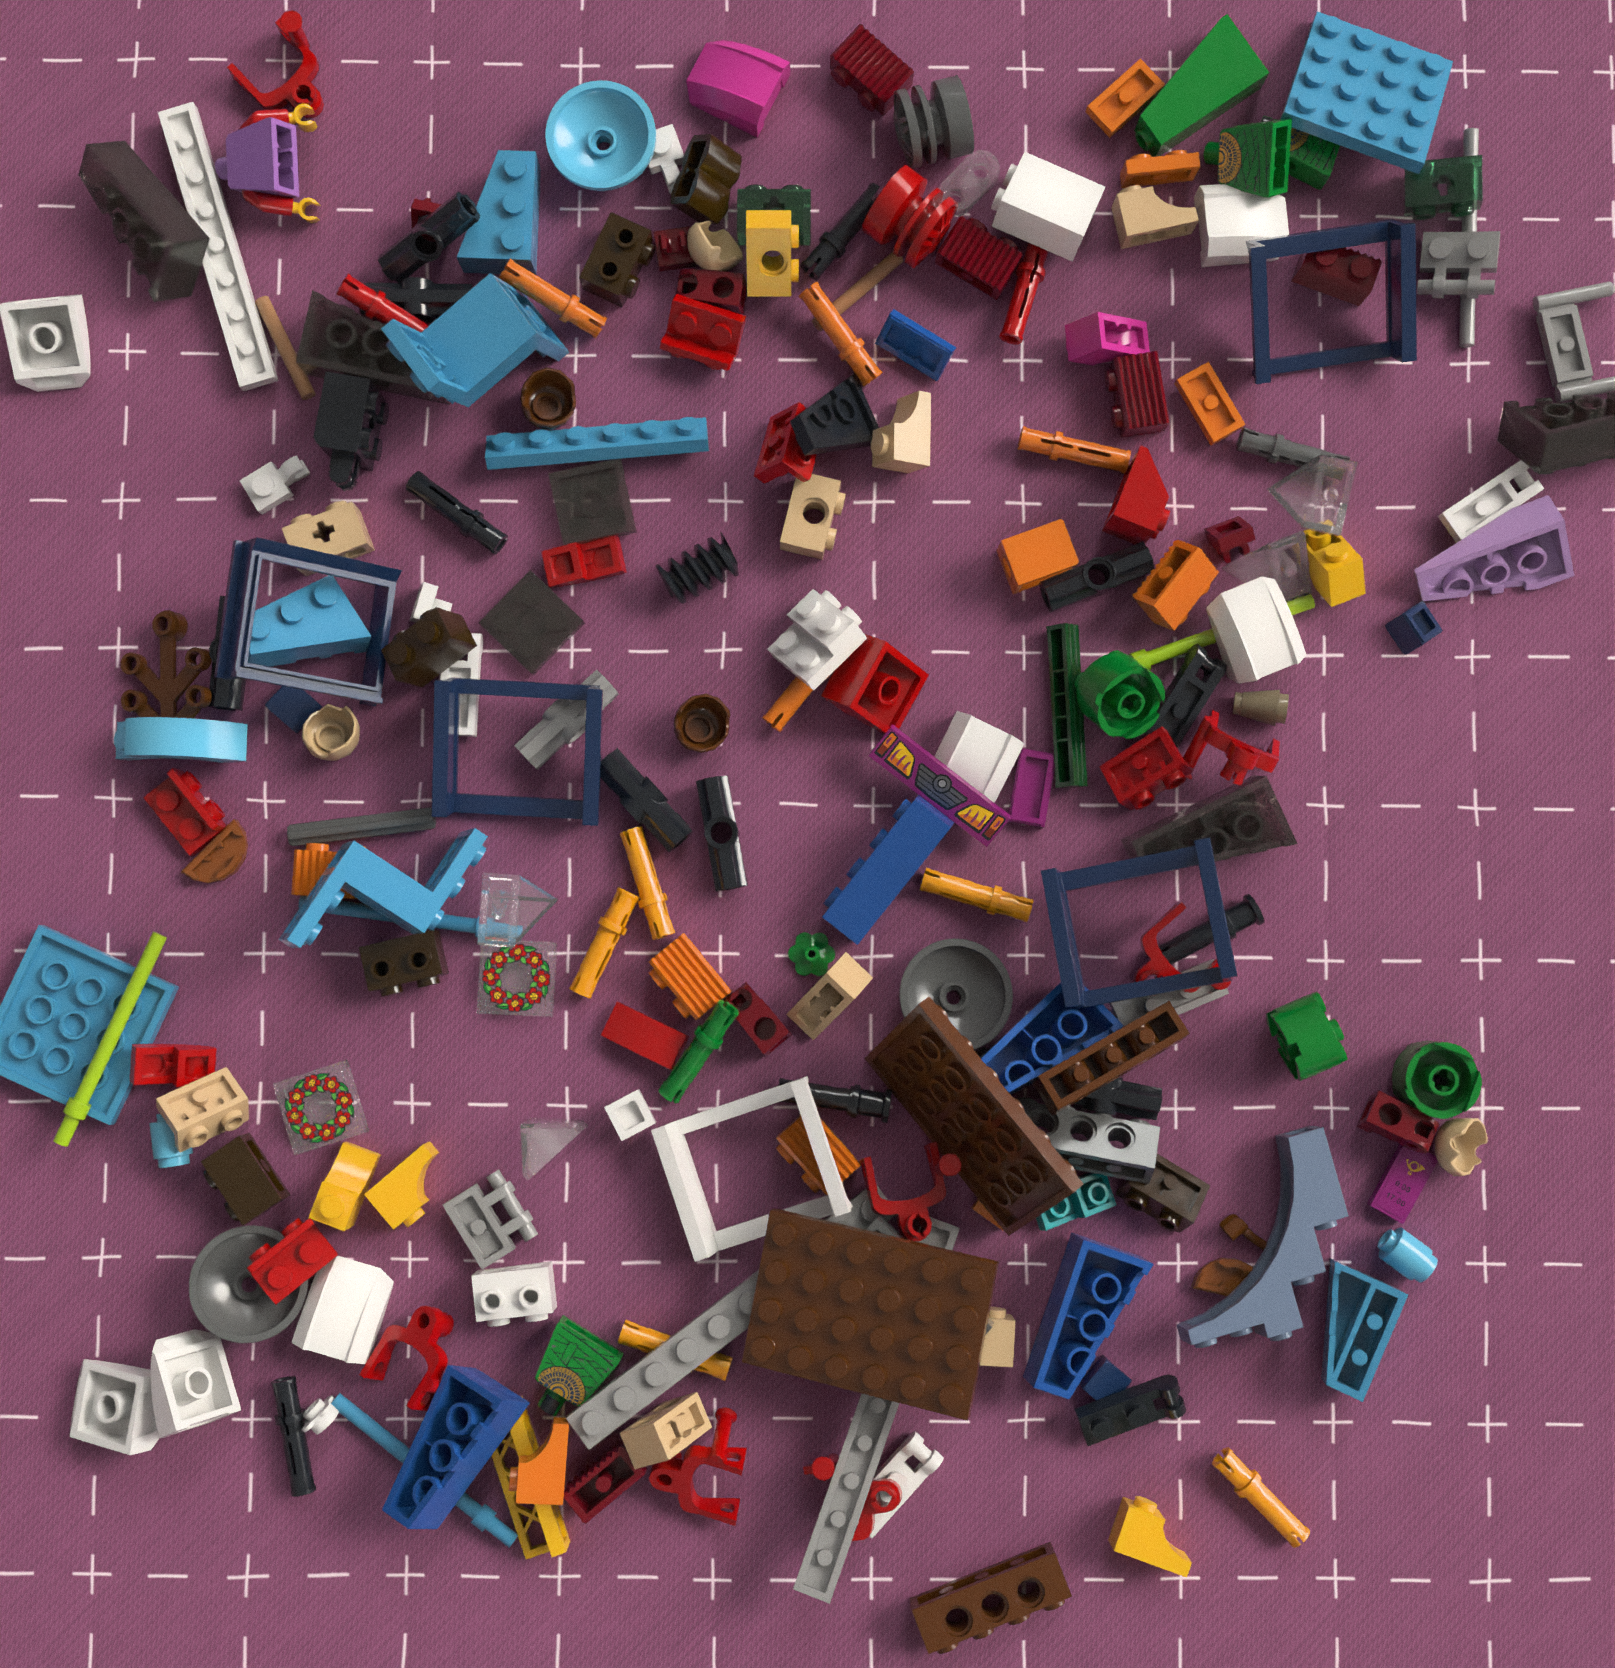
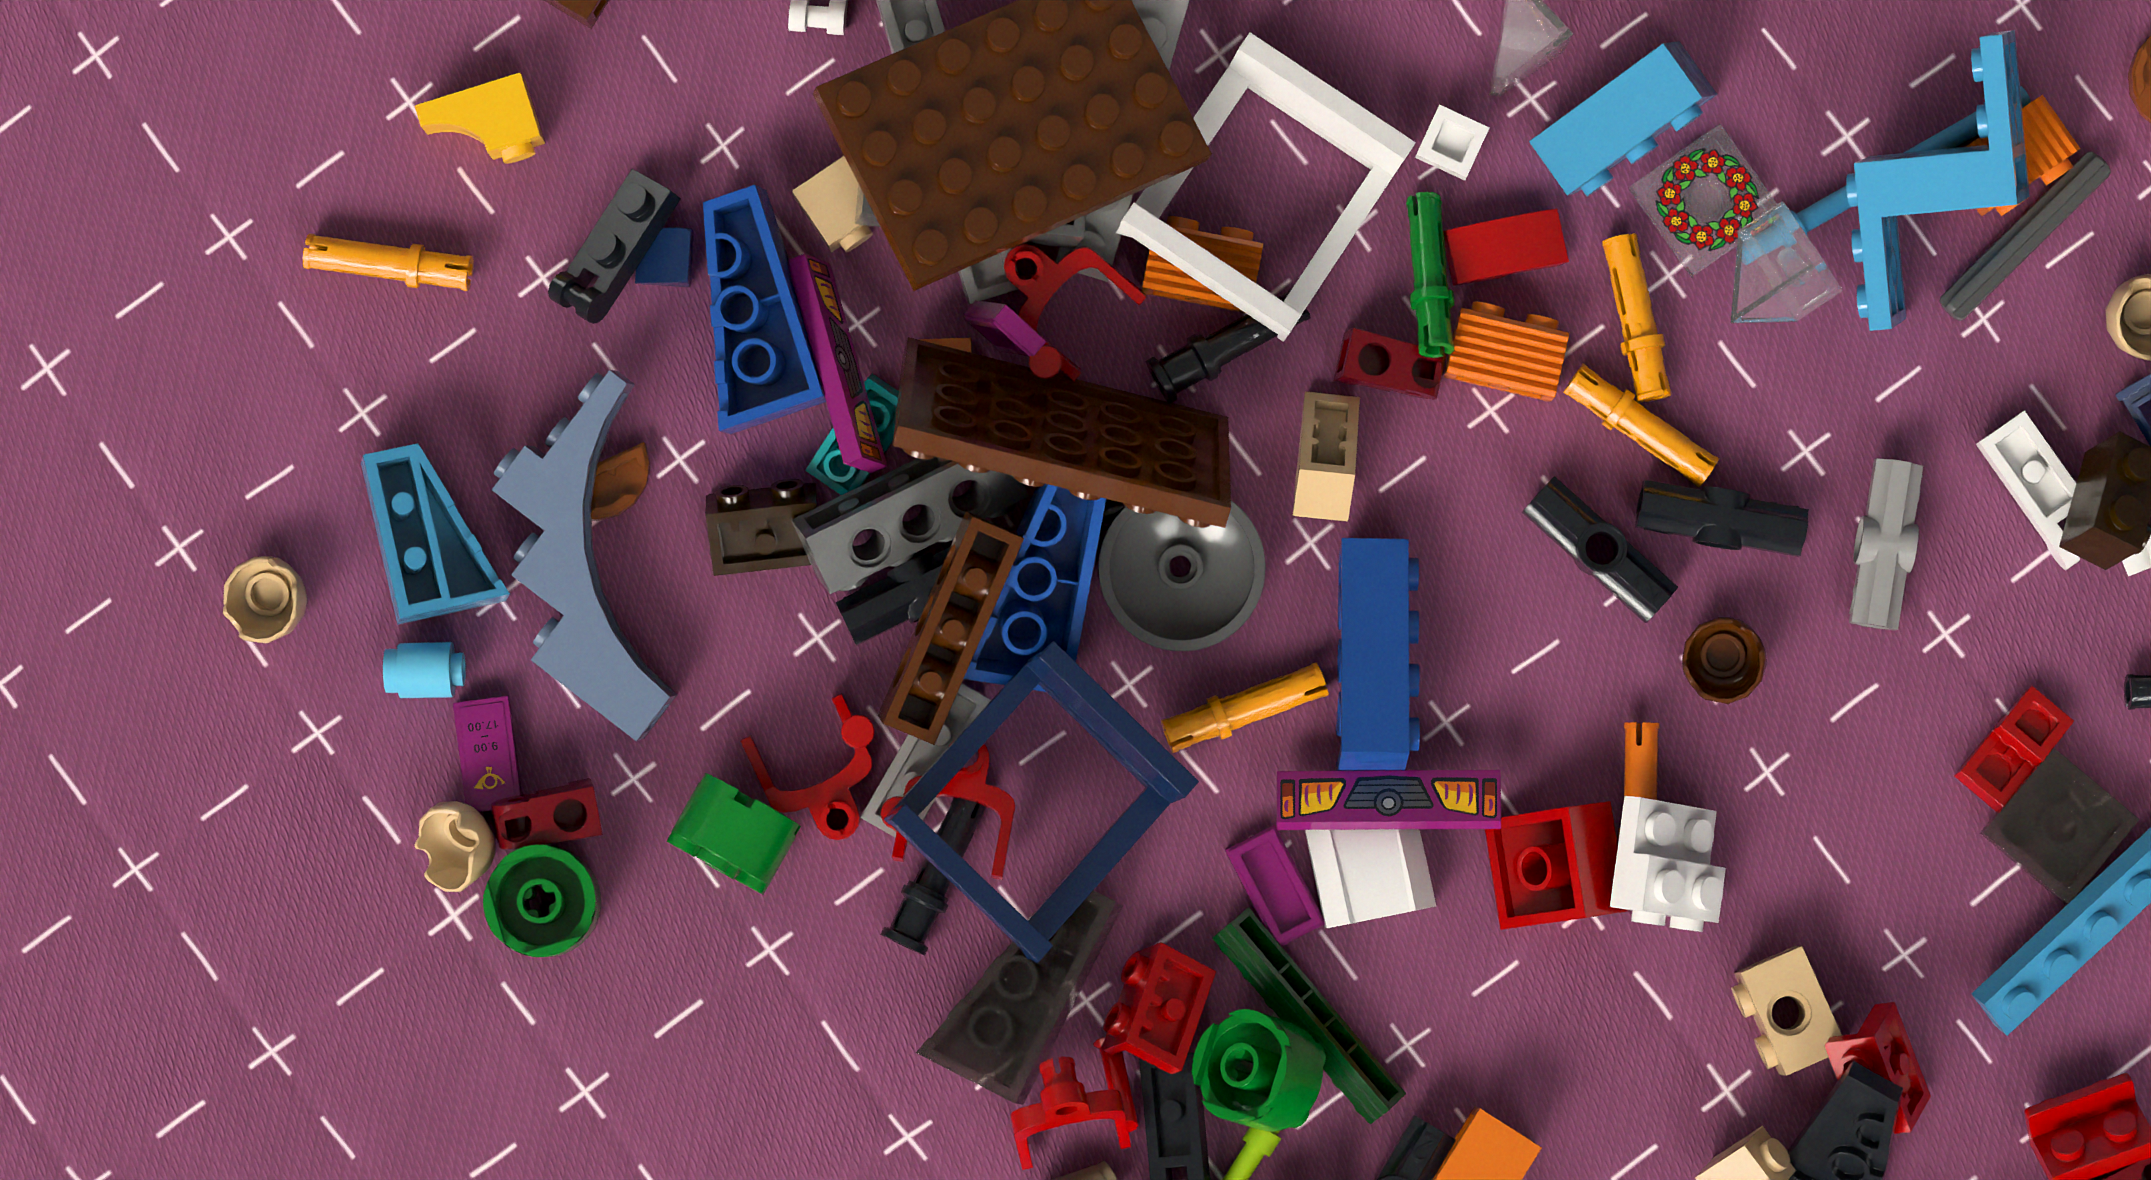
camera: 145 degrees right, 0 degrees up
dark brown brick [359,930,449,997] -> none
dark blue piece [432,677,603,826] -> none
clear smoke plate [479,570,585,676] -> none
black piece [655,532,739,604] -> none
green plant [788,932,835,976] -> none
reddish brown hand [1219,1214,1267,1251] -> none
none -> tan hair [223,556,307,643]
none -> red piece [740,693,875,840]
none -> magenta tile [788,253,887,473]
none -> magenta tile [964,300,1046,356]
none -> dark azure wedge [1529,41,1718,197]

